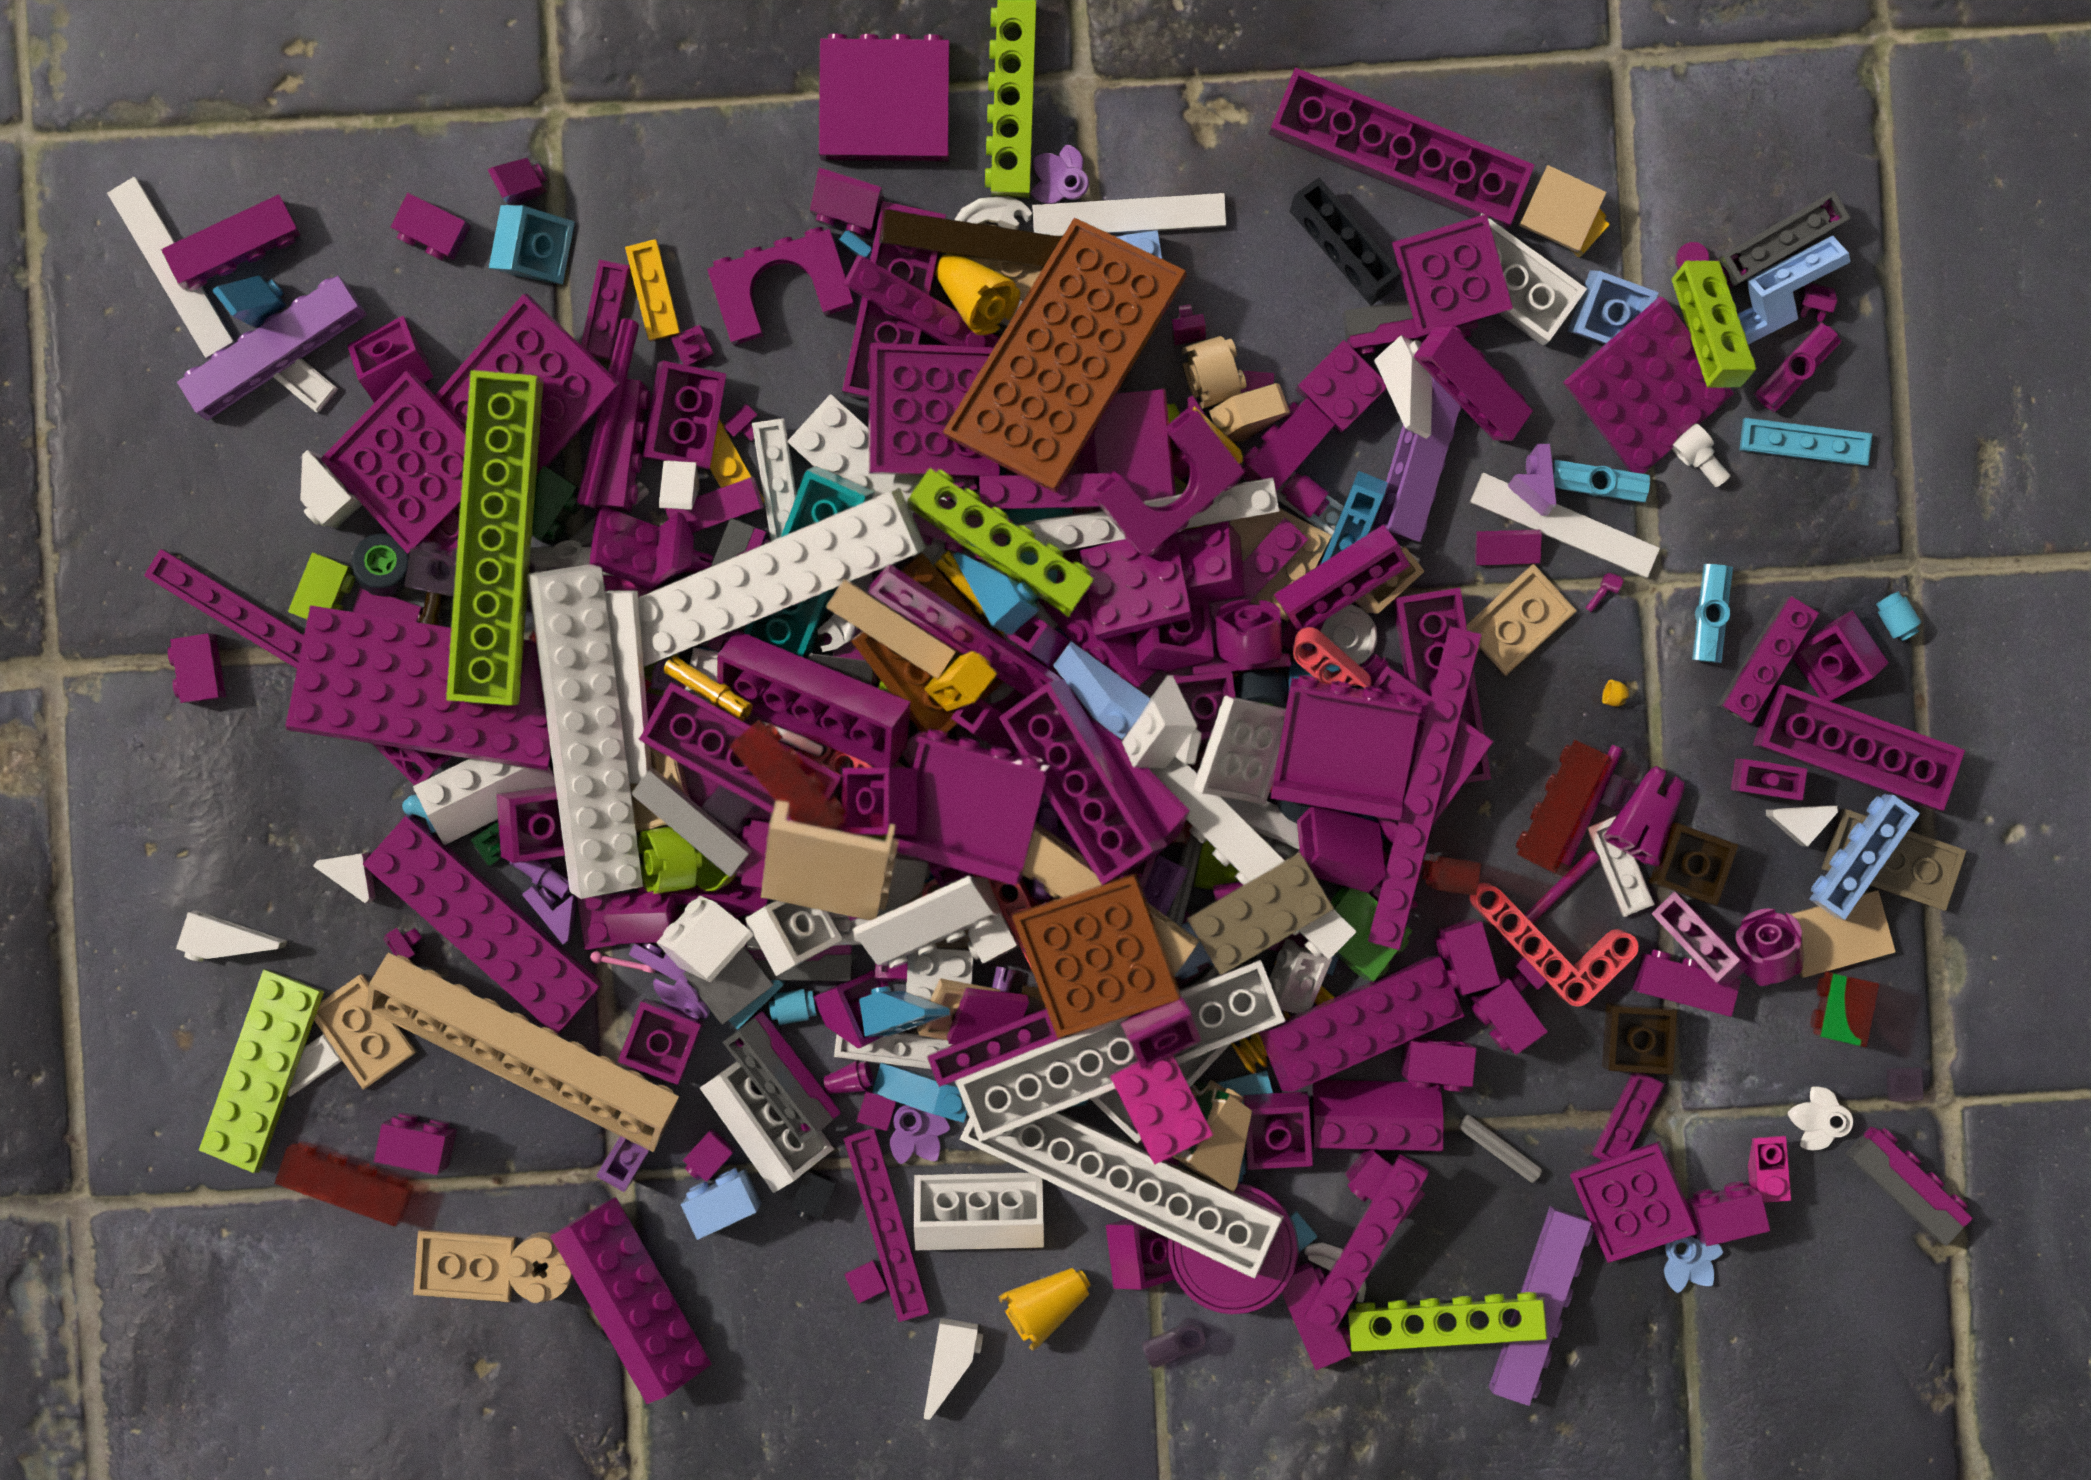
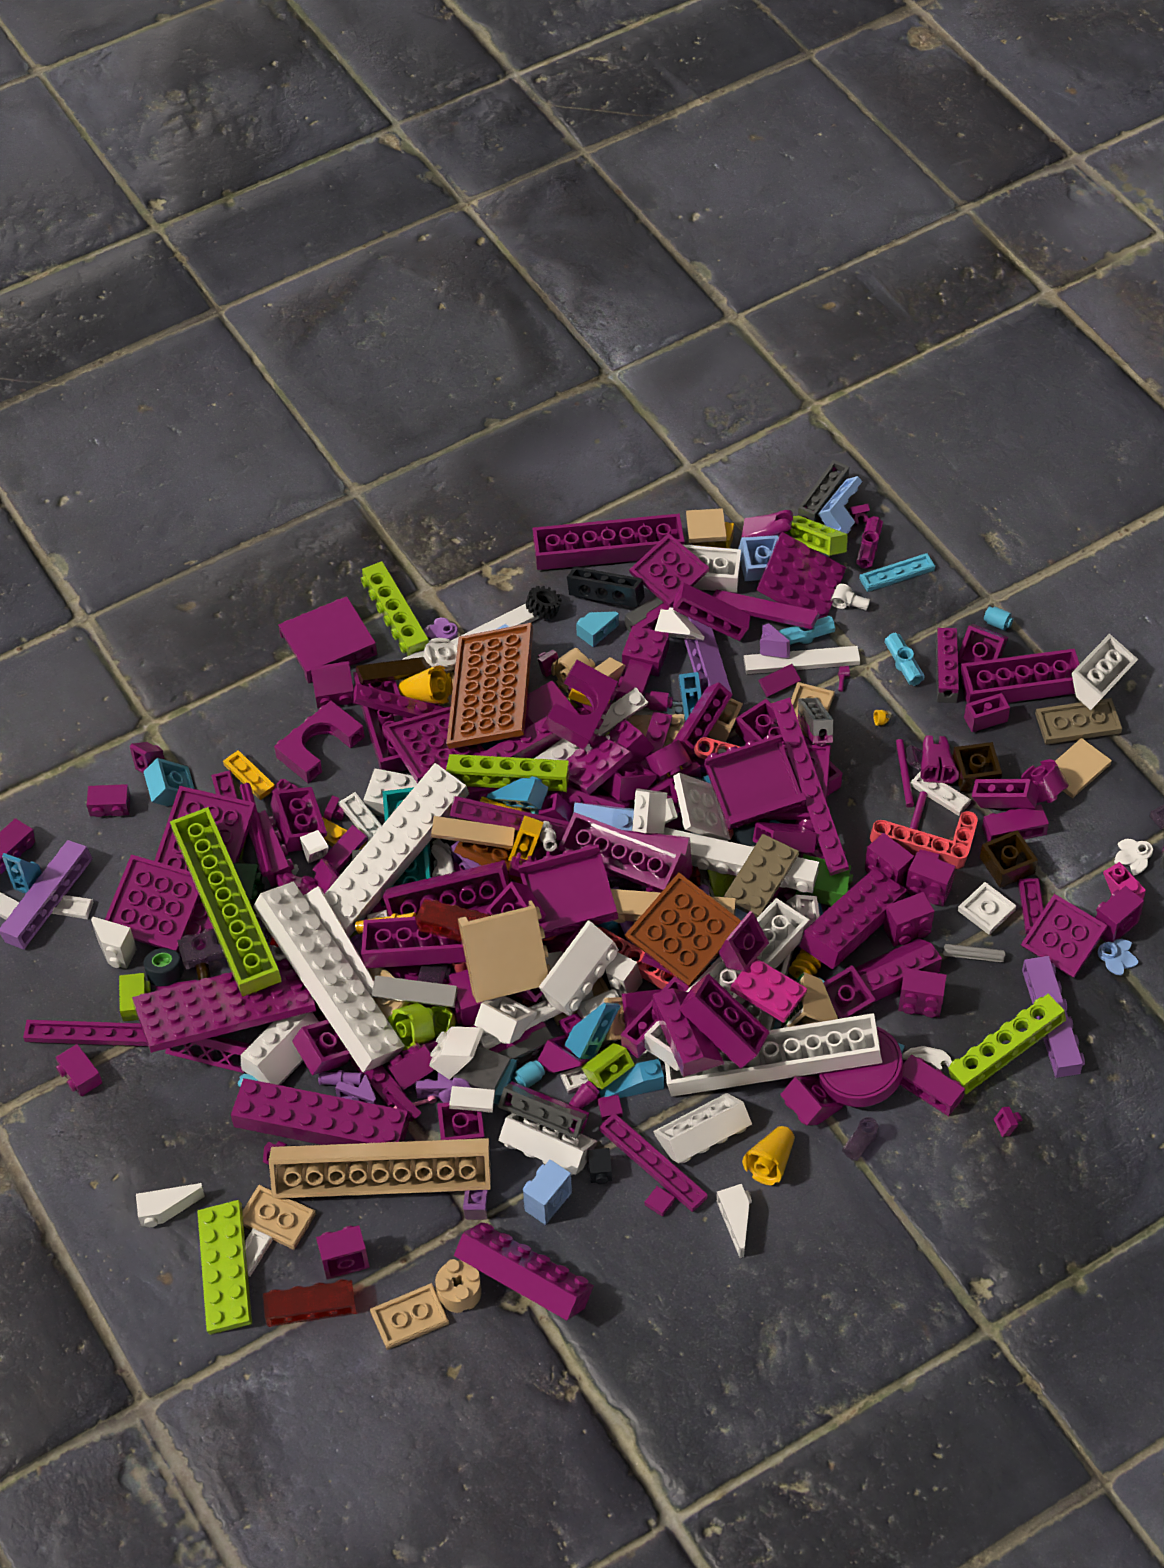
camera: 25 degrees left, 35 degrees down
white slope [313,852,376,904] -> none
magenta slope [347,315,434,403] -> none
dark green tile [471,822,502,866] -> none
magenta brick [683,1128,735,1182] -> none
dark azure tile [839,231,872,260] -> none
medium lavender plate [890,1105,950,1164] -> none
magenta plate [1304,1155,1428,1334] -> none
clear red brick [1422,854,1481,896] -> none
clear red brick [1516,739,1613,874] -> none
white slope [1766,805,1838,847] -> none
light blue brick [1809,794,1920,920] -> none
clear red slope [1810,971,1879,1047] -> none
none -> magenta tile [382,1082,421,1122]
none -> white tile [424,638,458,671]
none -> white tile [449,1086,495,1112]
none -> magenta tile [509,853,532,878]
none -> black tyre [525,586,562,619]
none -> white pin [540,821,557,851]
none -> medium azure slope [576,612,619,647]
none -> lime brick [581,1043,635,1089]
none -> magenta slope [653,988,724,1077]
none -> magenta brick [679,973,770,1068]
none -> magenta tile [713,589,819,629]
none -> magenta piece [741,510,793,538]
none -> dark grey piece [798,698,833,746]
none -> white plate [958,882,1016,935]
none -> magenta tile [994,1106,1023,1137]
none -> white slope [1072,634,1138,710]

